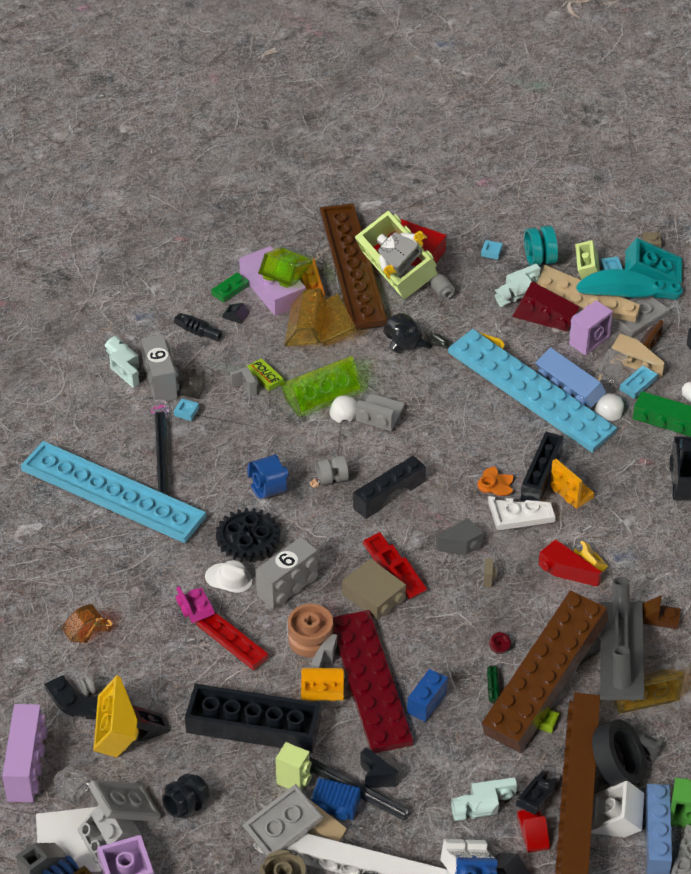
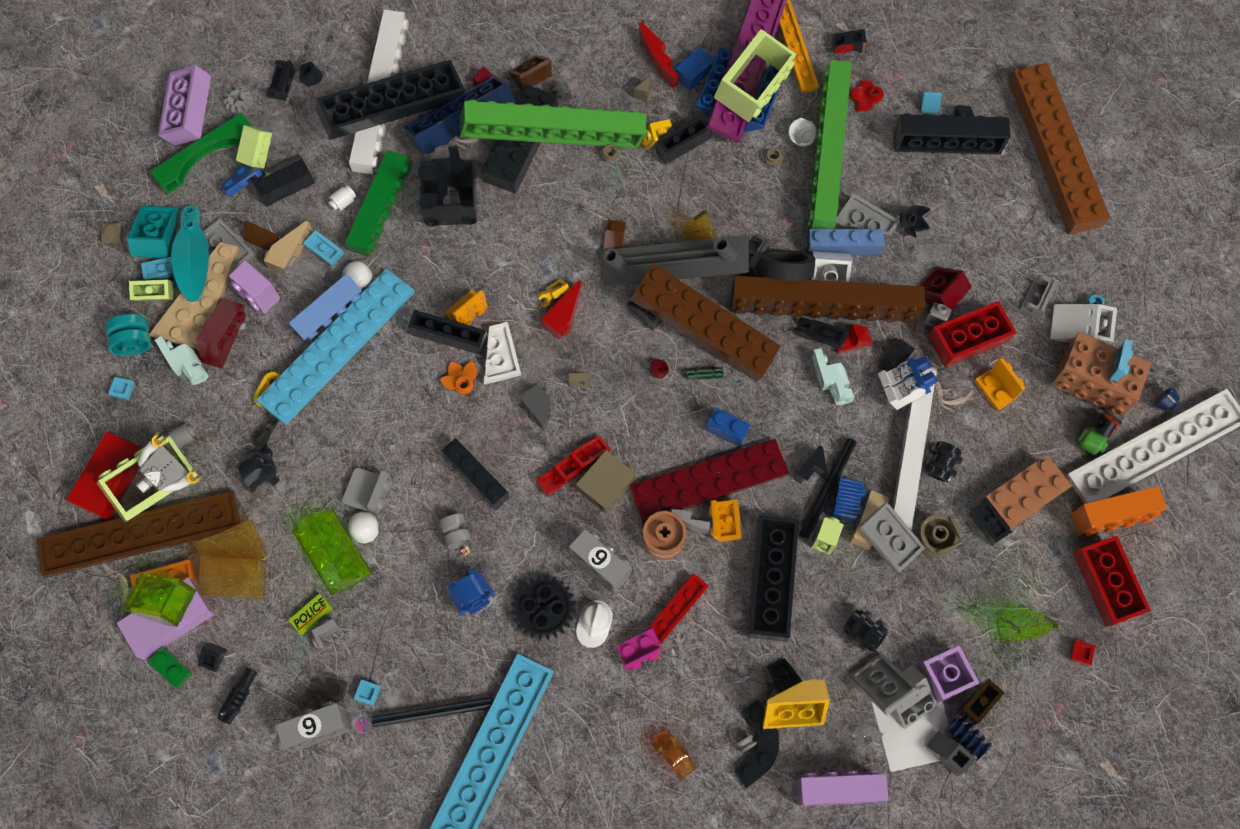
camera: 95 degrees left, 25 degrees up
light aqua plate [105,336,139,388] -> none

